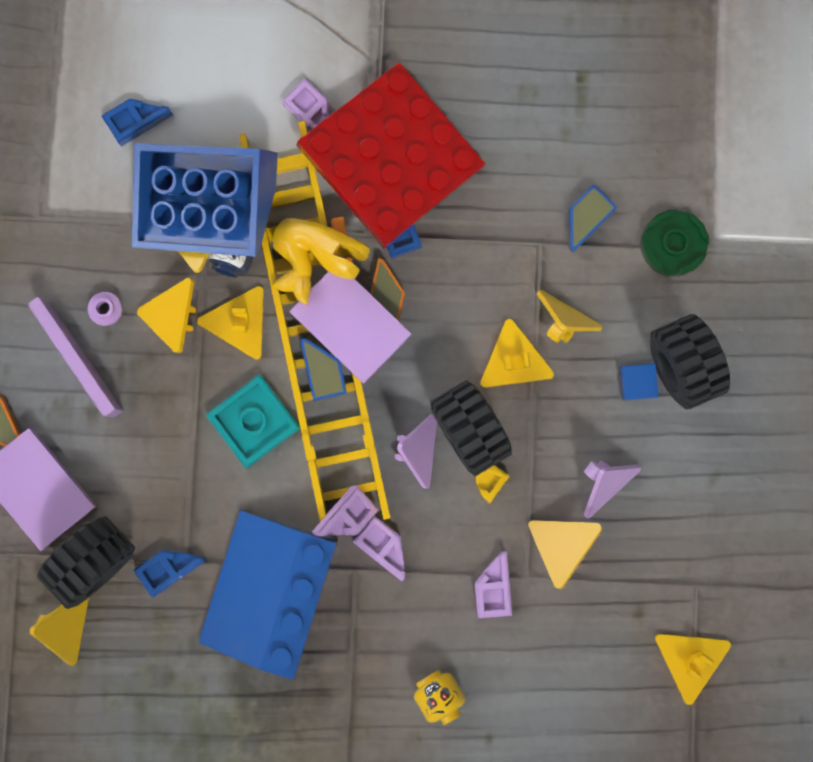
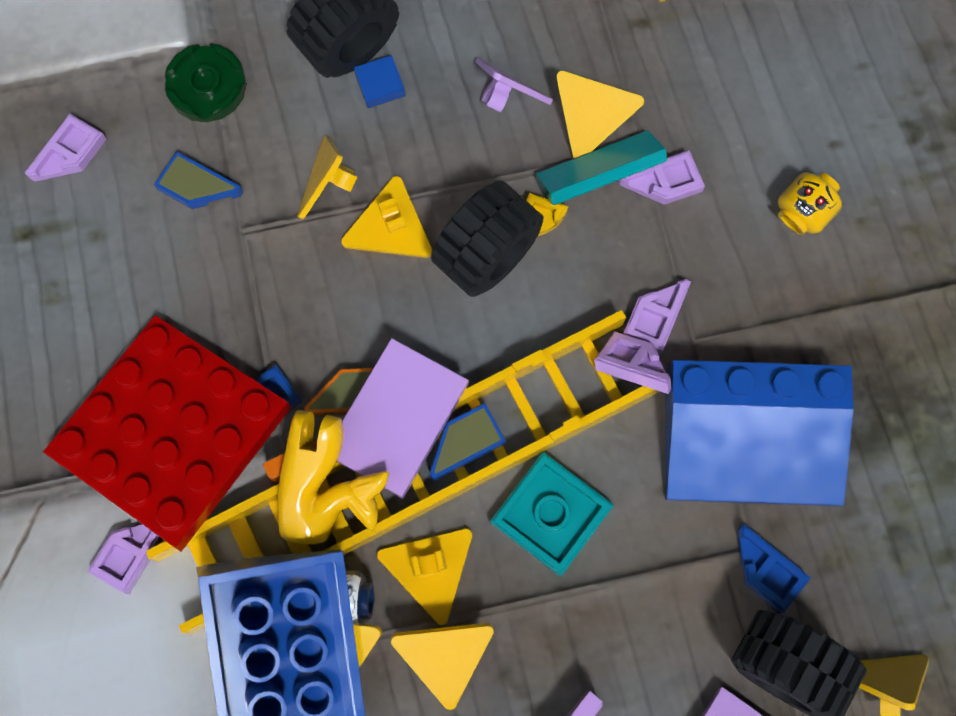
camera: 100 degrees left, 10 degrees down
lavender piece [395,414,437,489] -> none
none -> lavender tile [25,114,107,182]
none -> teal tile [536,130,667,205]

